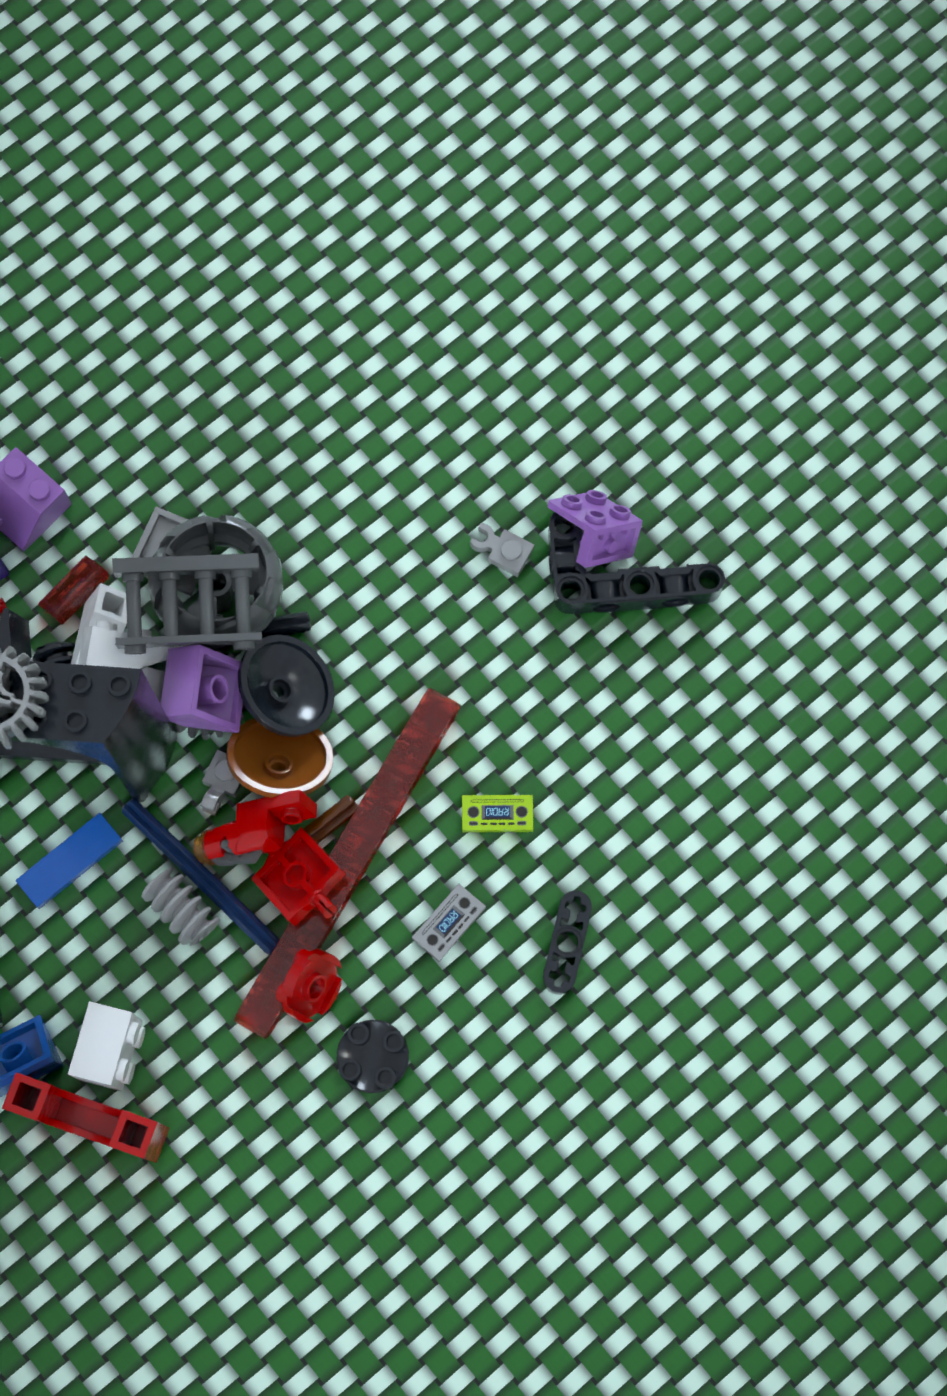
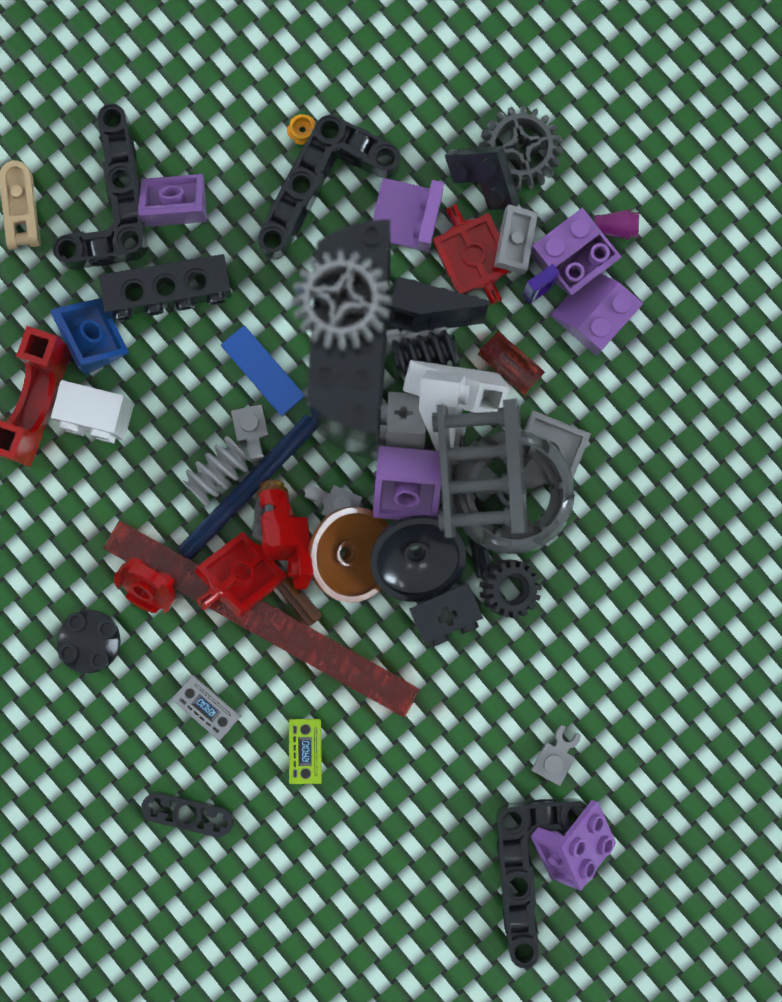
camera: 90 degrees right, 10 degrees up
none -> light grey plate [231,404,269,463]
none -> black brick [409,583,484,647]
none -> black tyre [479,559,542,618]

